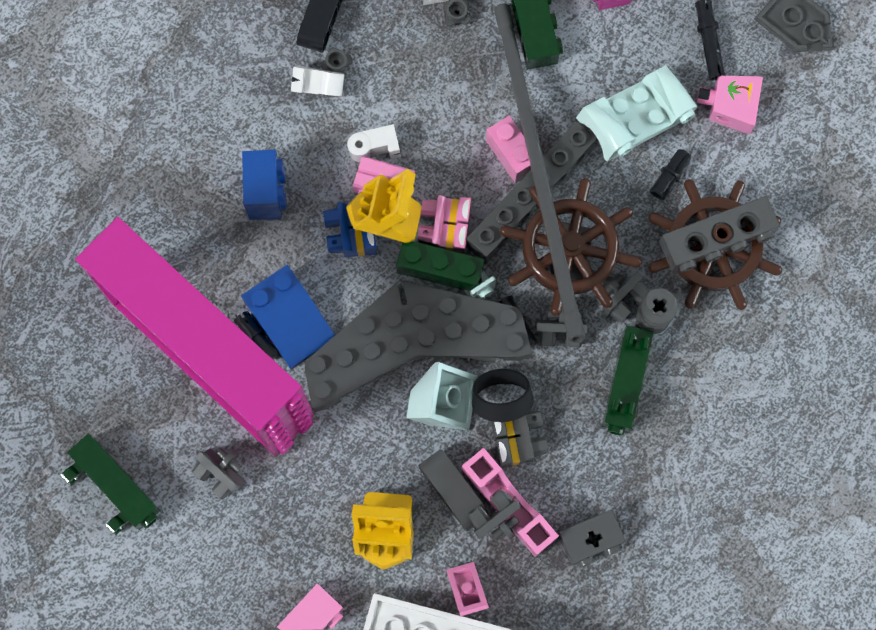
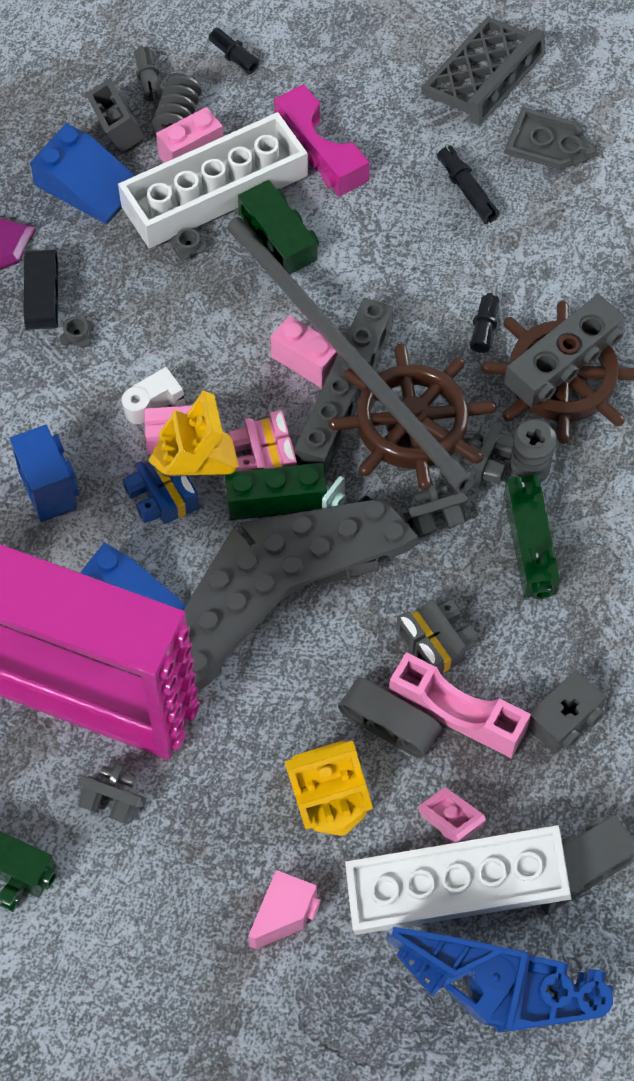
camera: 20 degrees left, 15 degrees down
white leg [291,65,344,96] -> none
light aqua slope [406,362,478,430] -> none
dark grey hips [469,488,521,539] -> none
black tyre [472,369,534,422] -> none
light aqua piece [576,65,697,161] -> none
bright pink torso [696,76,763,134] -> none

